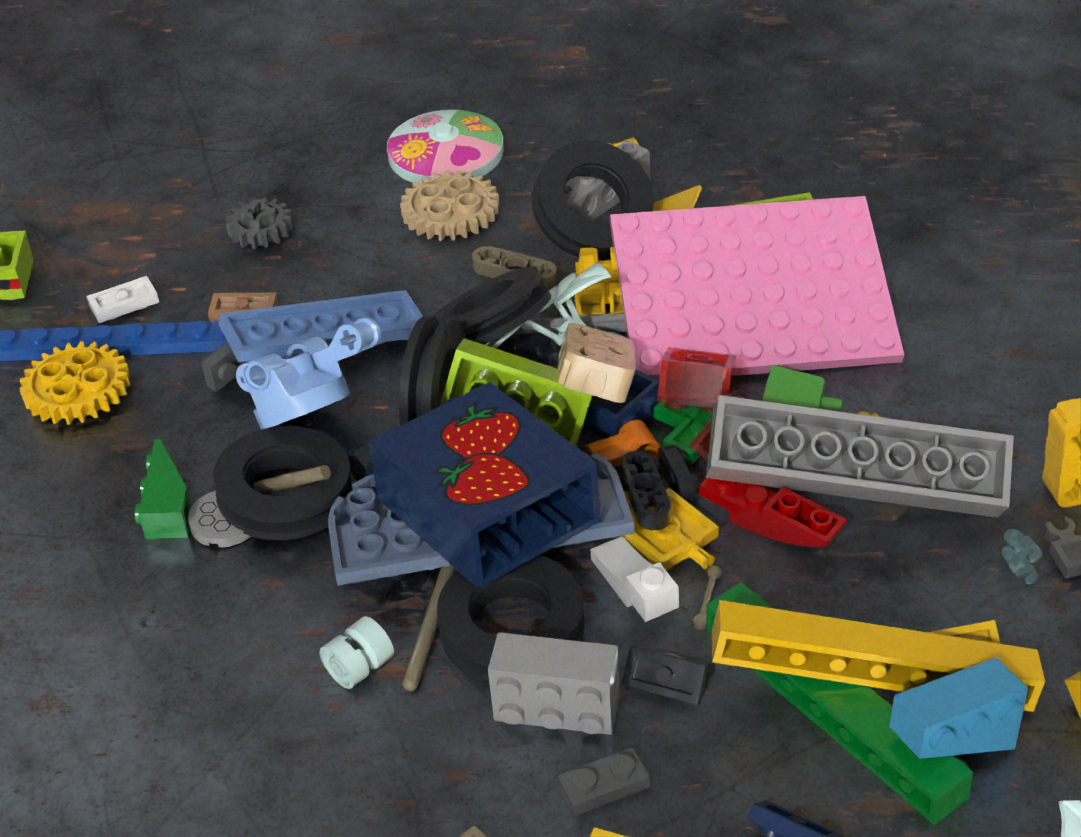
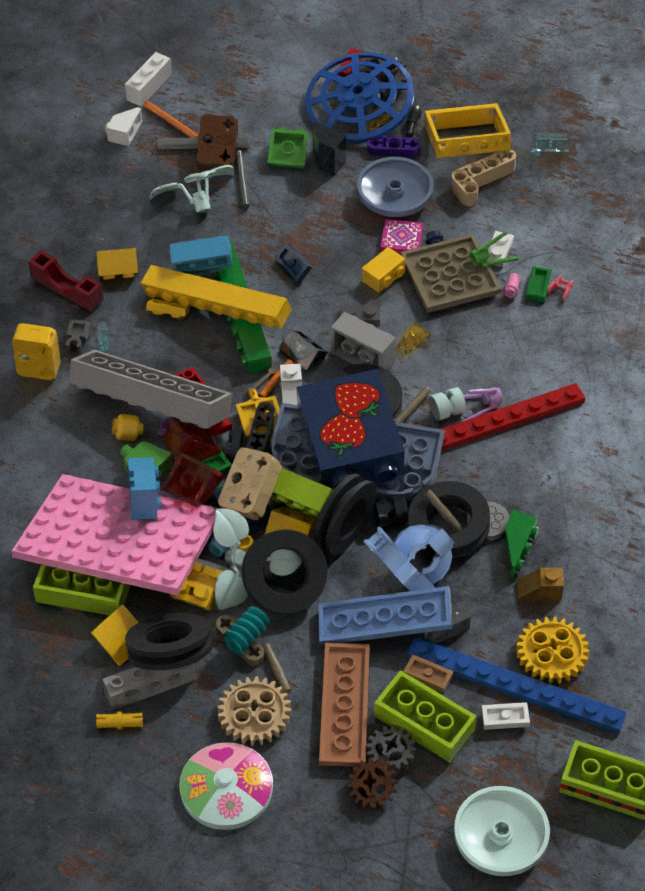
camera: 160 degrees left, 10 degrees up
none -> dark azure wedge [128,457,161,520]
none -> teal piece [223,607,270,656]
none -> orange piece [258,359,294,398]
none -> dark tan piece [262,643,292,694]
none -> nougat plate [319,643,370,767]
none -> reddish brown gear [347,758,399,810]
none -> lime brick [374,670,477,763]
none -> clear yellow plate [397,322,431,355]
none -> red plate [441,383,586,451]
none -> light aqua dish [454,786,550,876]
none -> lavender plant [463,387,503,421]
none -> pearl gold slope [517,568,564,601]

